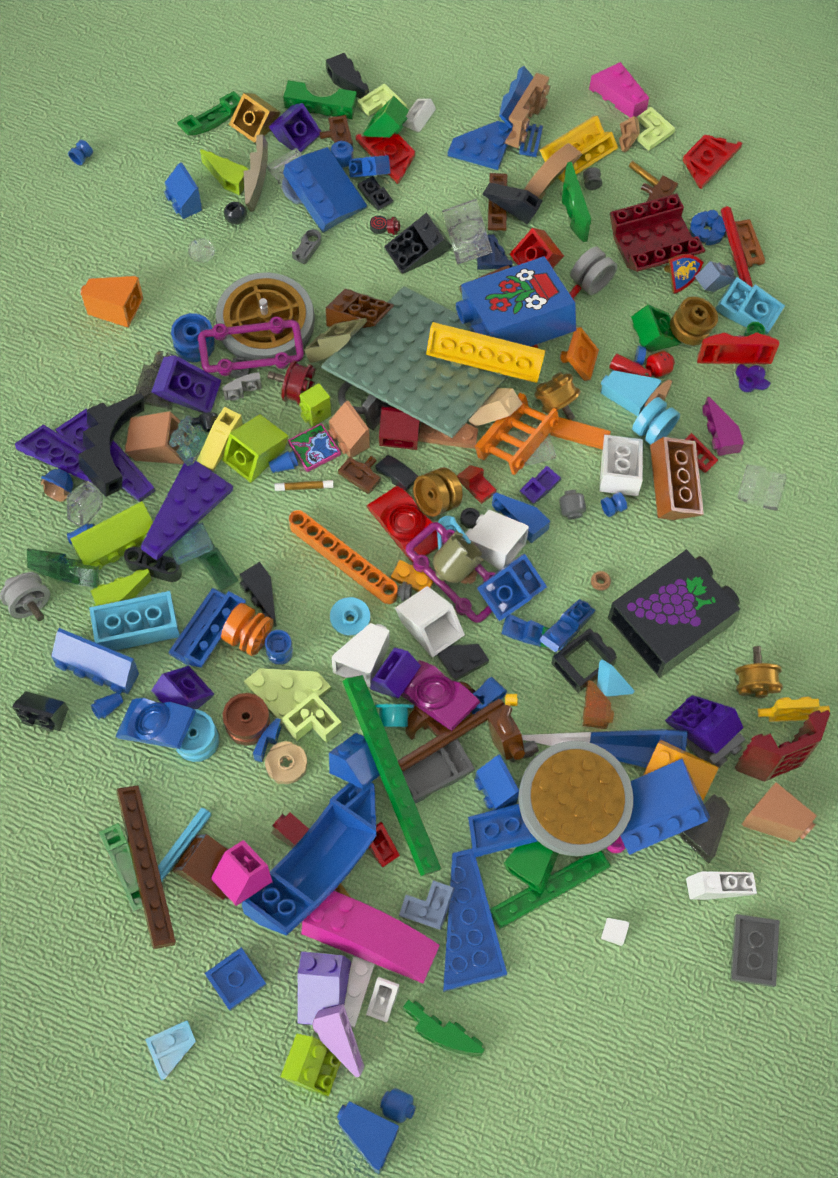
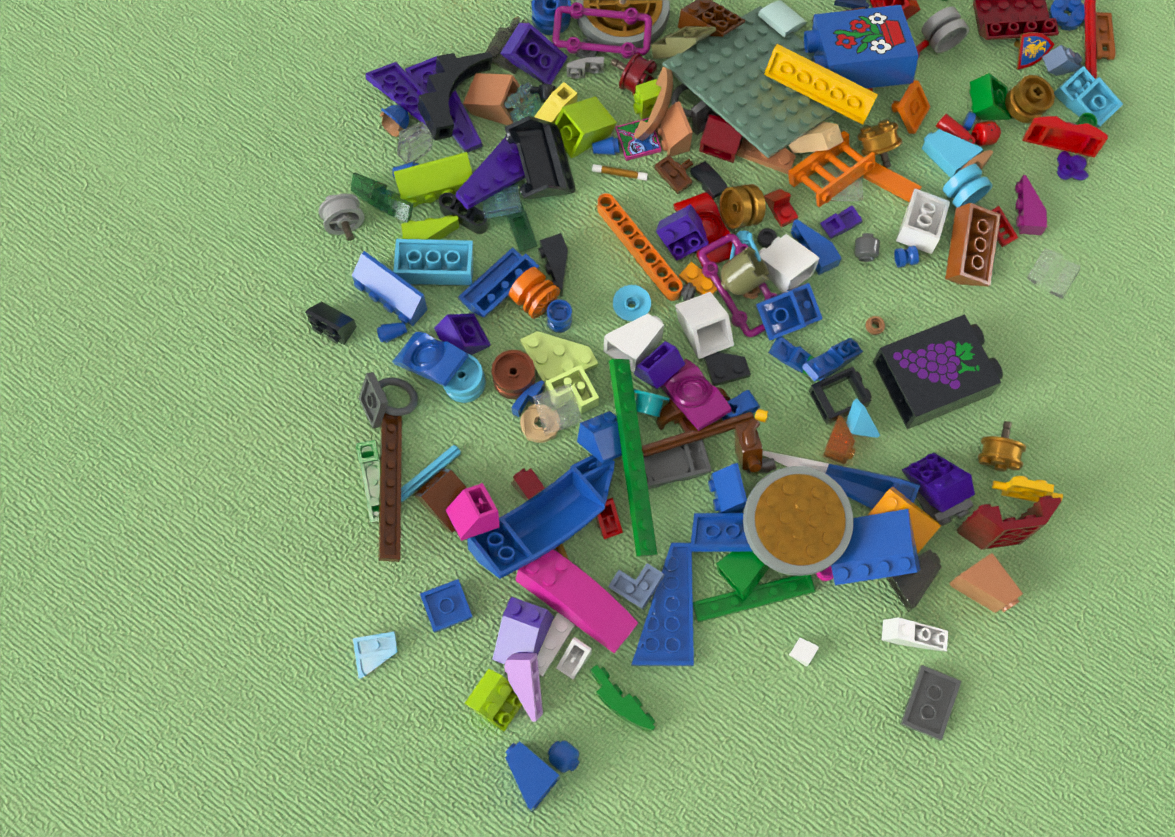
camera: 15 degrees right, 5 degrees up
none -> dark grey tile [358,372,418,428]
none -> black windscreen [505,116,575,199]
none -> clear slope [532,384,583,435]
none -> medium nougat slope [634,67,673,141]
none -> dark purple slope [656,204,709,261]
none -> light aqua slope [758,0,807,37]

